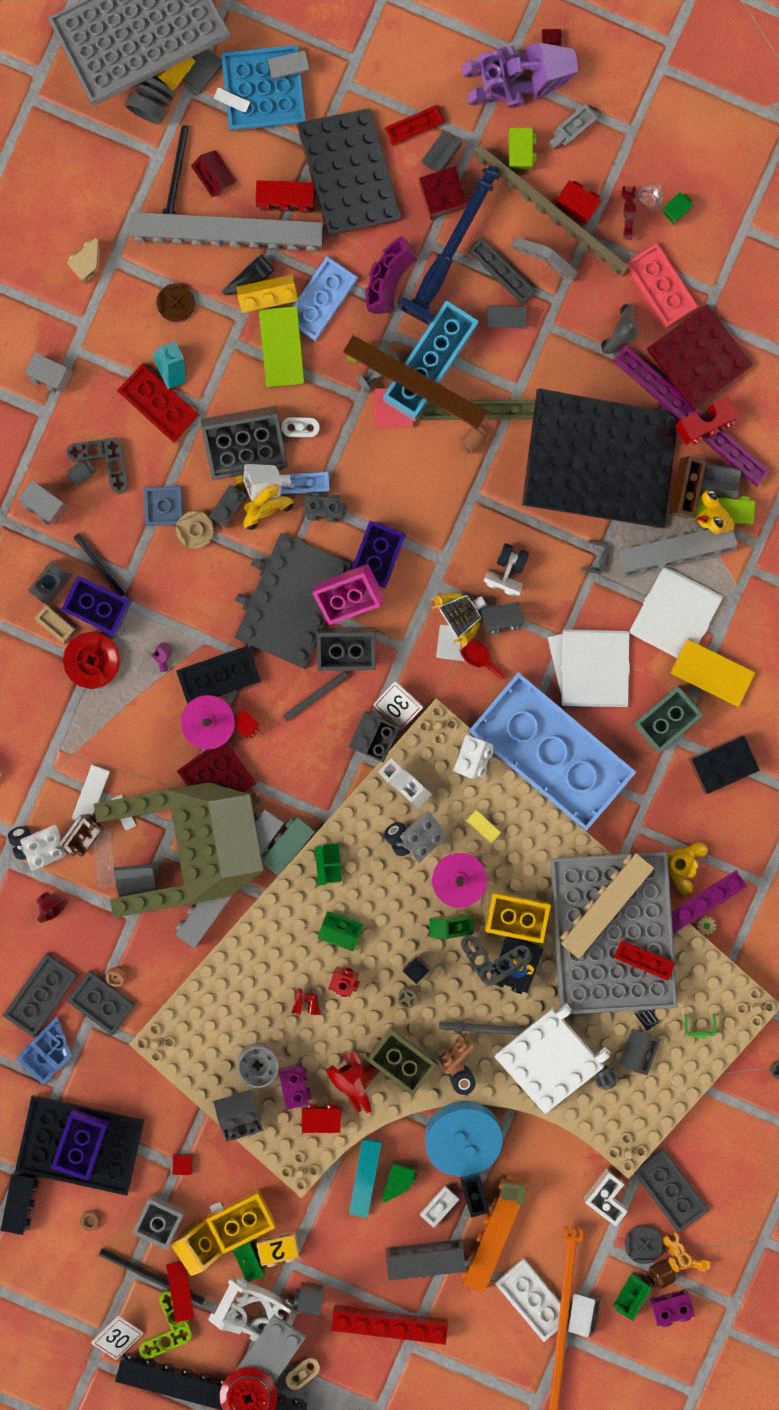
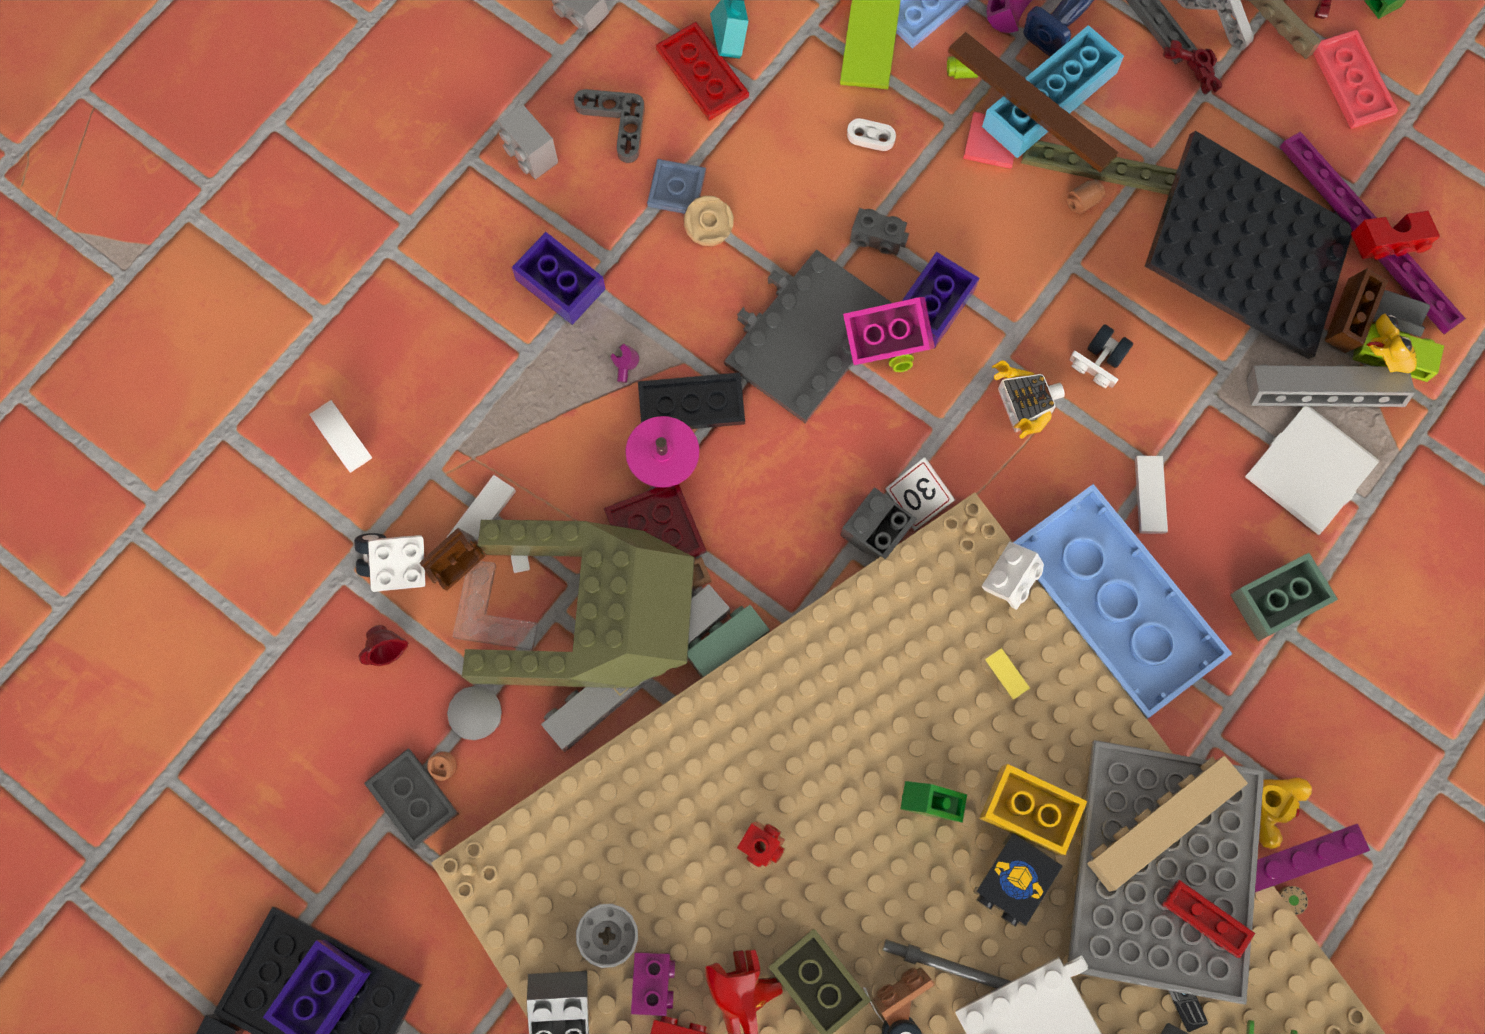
camera: 15 degrees right, 15 degrees down
dark grey tile [3,952,79,1038] -> none
medium blue slope [15,1017,72,1085] -> none
dark grey piece [28,559,72,605] -> none
tan tile [34,604,76,644] -> none
red piece [63,632,120,689] -> none
dark grey brick [66,459,96,486] -> none
black bar [73,533,128,597] -> none
dark grey slope [114,864,157,897] -> none
dark grey slope [201,405,288,480] -> none
dark grey brick [209,484,248,528] -> none
red brick [234,709,261,738] -> none
white torso [235,464,291,518] -> none
yellow head [243,496,294,530] -> none
light blue plate [281,472,330,495] -> none
dark grey bar [283,671,349,722] -> none
red piece [291,988,321,1015] -> none
green panel [315,843,342,886] -> none
dark grey brick [317,627,376,671] -> none
green panel [318,911,363,951] -> none
light grey wheel [355,352,402,393] -> none
white brick [378,758,432,808] -> none
light grey plate [384,811,446,863] -> none
dark tan wheel [398,987,417,1009] -> none
black brick [402,954,430,985] -> none
dark pink piece [432,853,487,908] -> none
white sticker [436,625,465,661] -> none
red piece [460,639,506,680] -> none
dark grey beam [461,935,532,986] -> none
dark grey slope [480,602,524,635] -> none
dark grey hinge [487,305,527,329] -> none
white piece [561,629,630,707] -> none
dark grey piece [581,540,609,574] -> none
dark grey head [601,303,640,354] -> none
dark red plate [646,304,753,411] -> none
yellow tile [670,639,755,707] -> none
black brick [688,735,760,794] -> none
none -> light grey dish [447,686,502,740]
none -> dark red piece [1163,40,1222,95]

